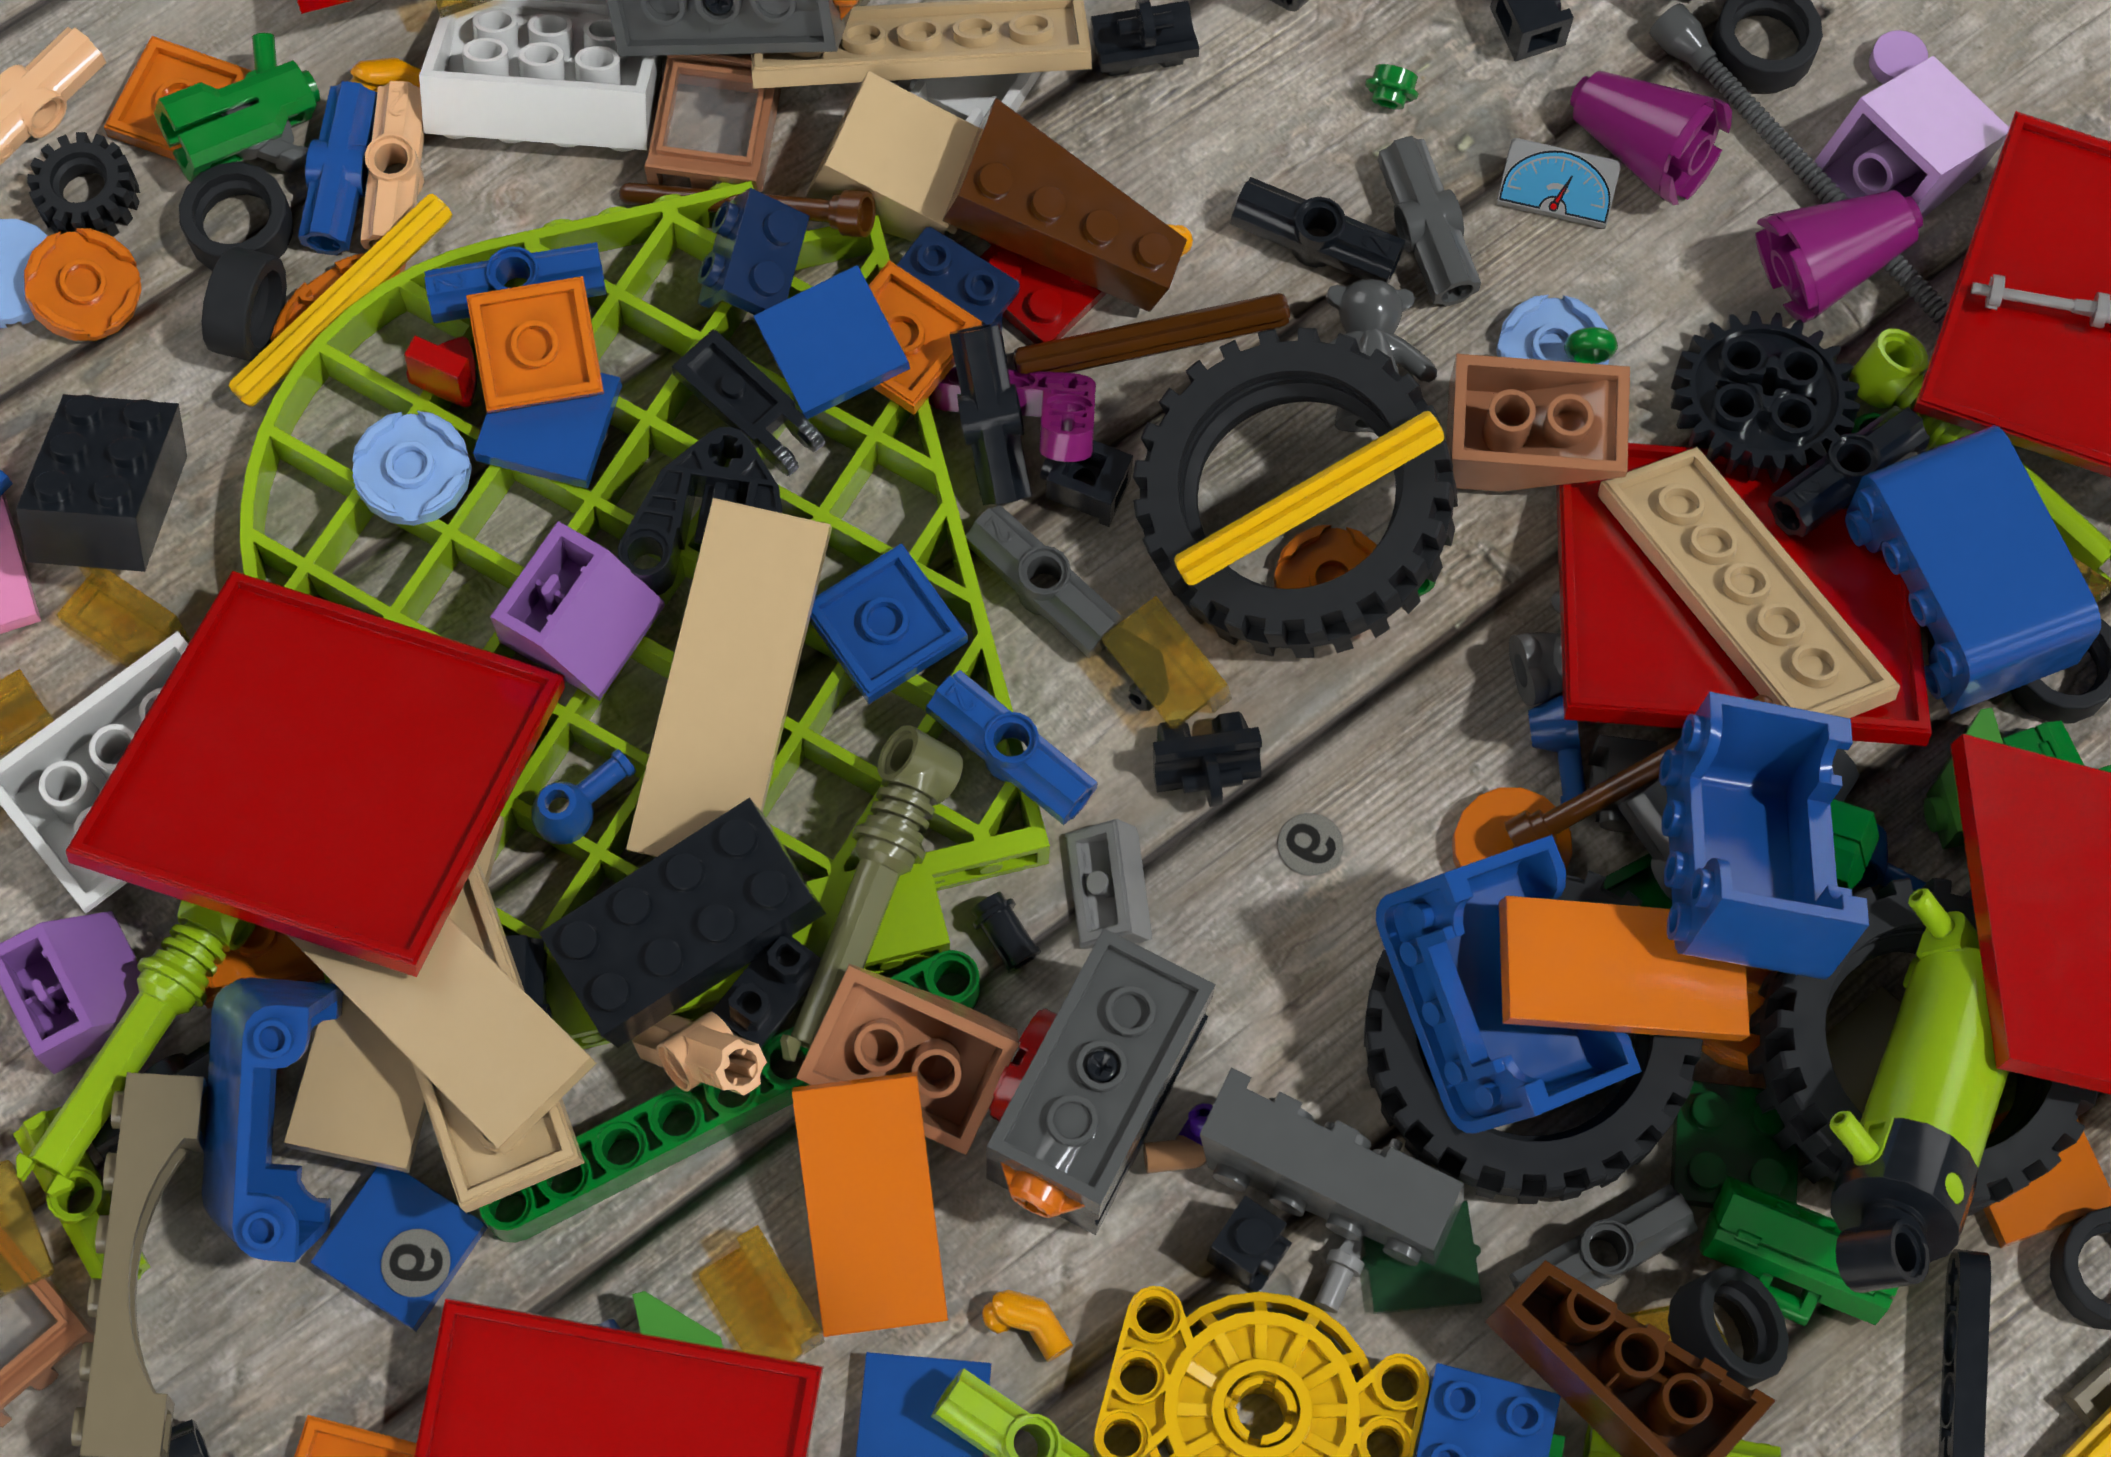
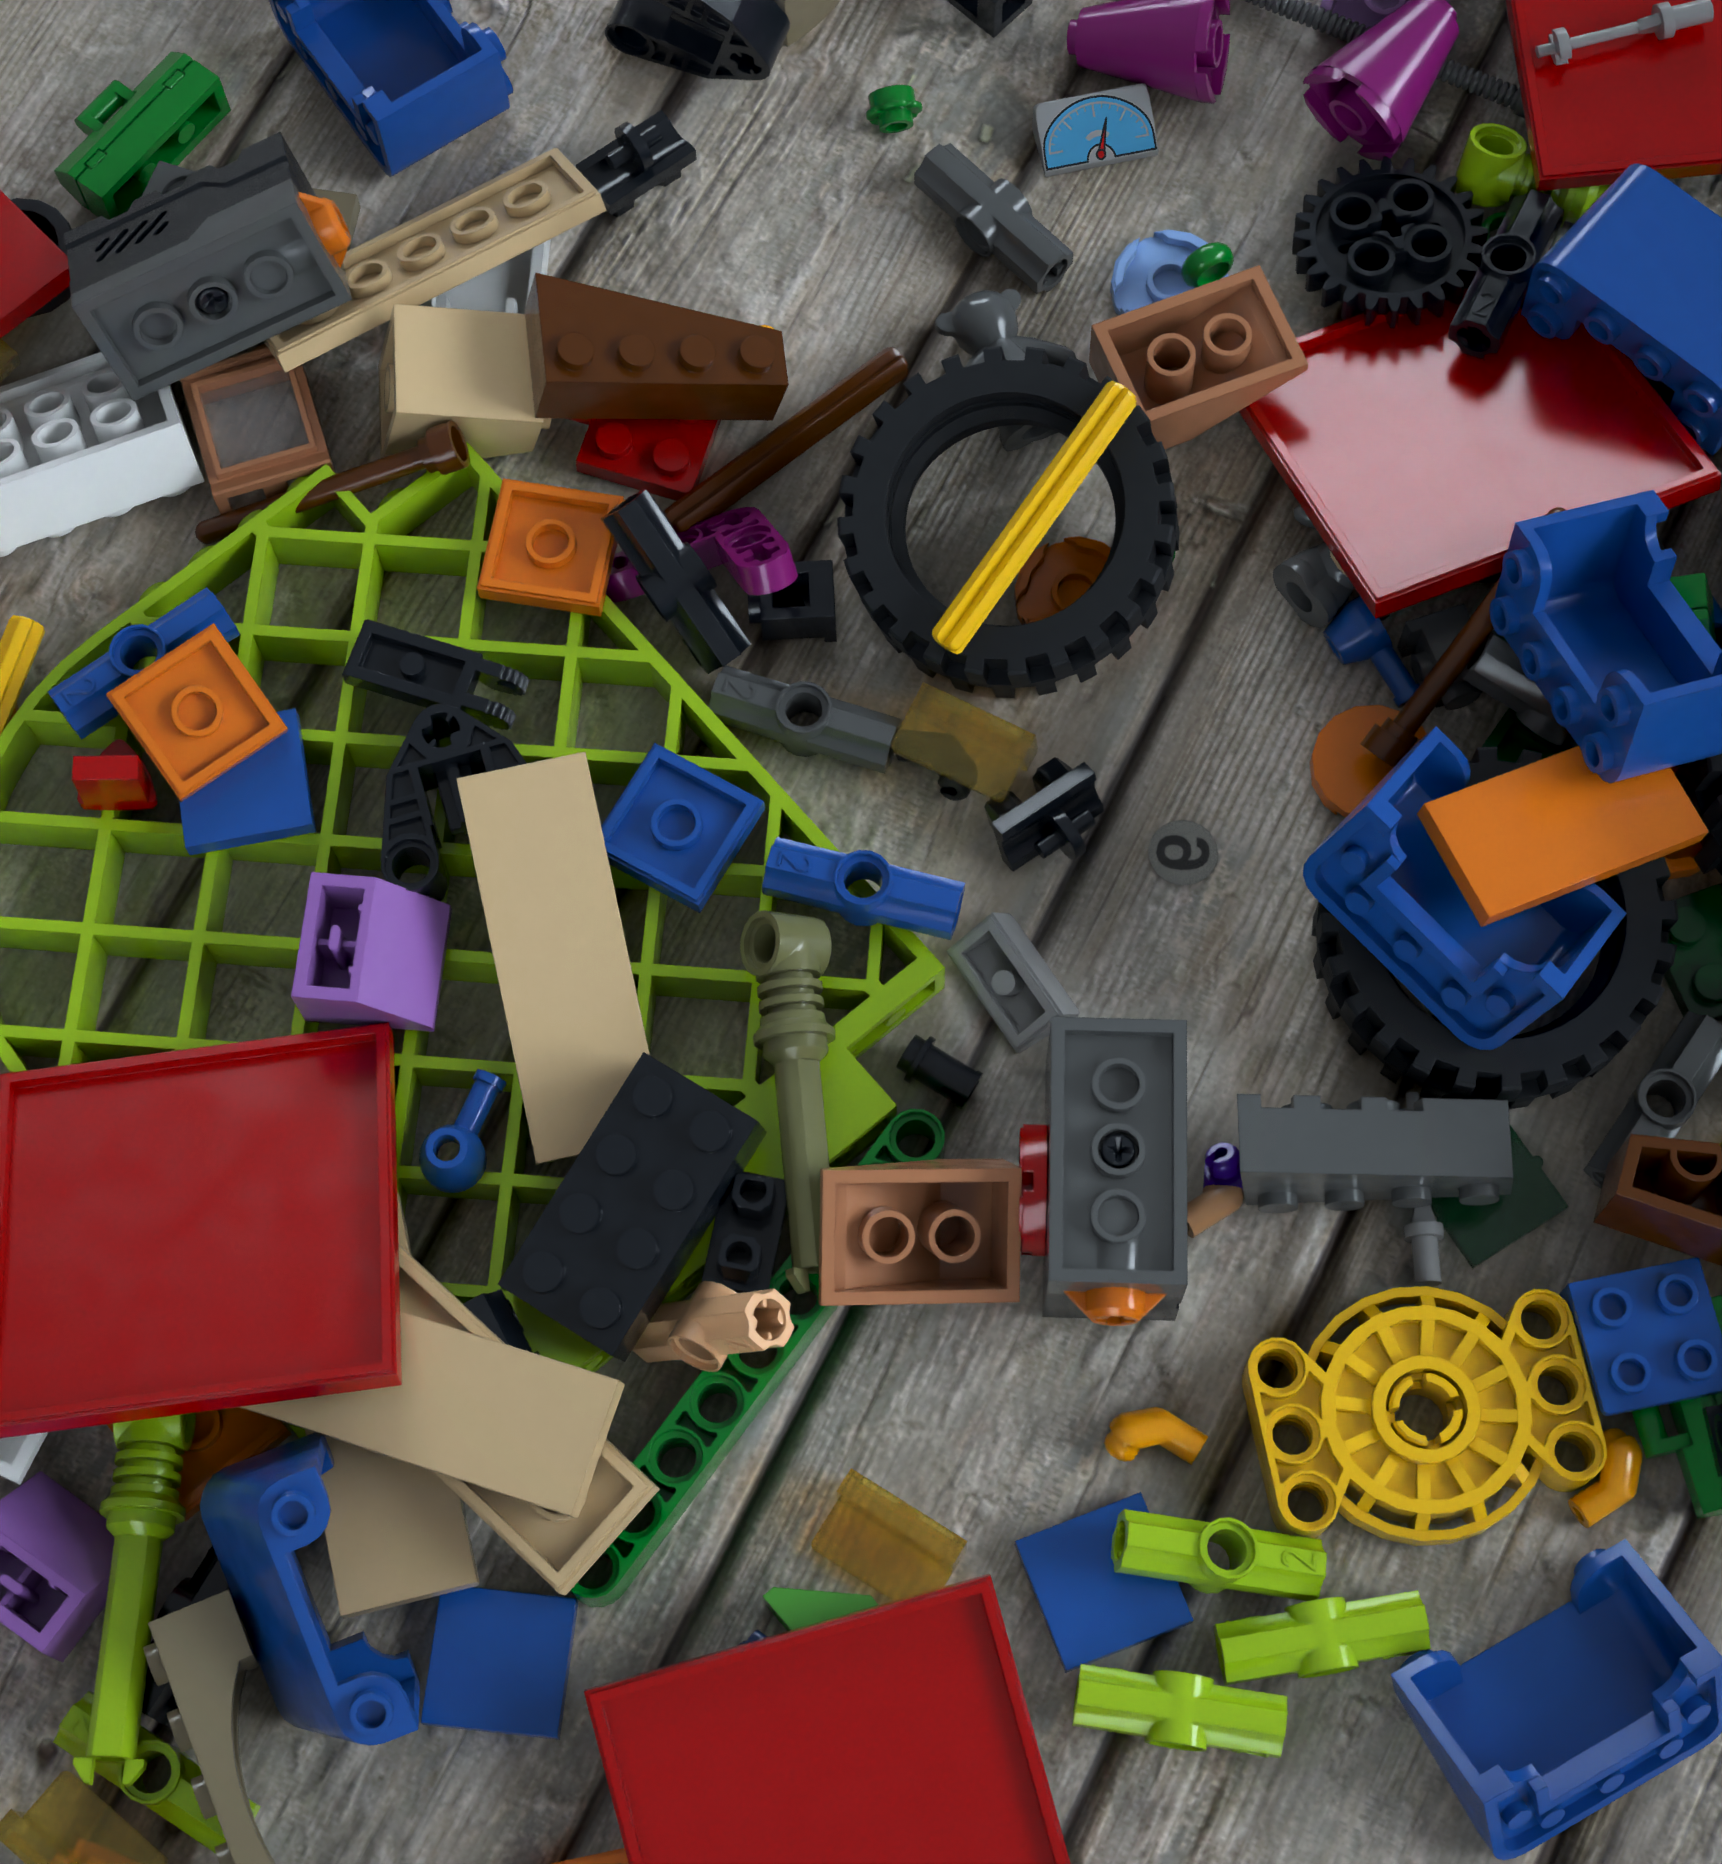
camera: 20 degrees left, 0 degrees up
light blue tile [352,411,472,526] -> none
clear smoke sticker [381,1229,451,1297] -> none
dark blue bracket [698,188,810,315] -> none
blue tile [754,265,910,419] -> none
orange tile [792,1072,948,1337] -> none
dark blue bracket [897,227,1020,332] -> none
black brick [1206,1195,1292,1292] -> none
black piece [1230,177,1406,283] -> none
tan tile [1598,447,1900,718] -> none

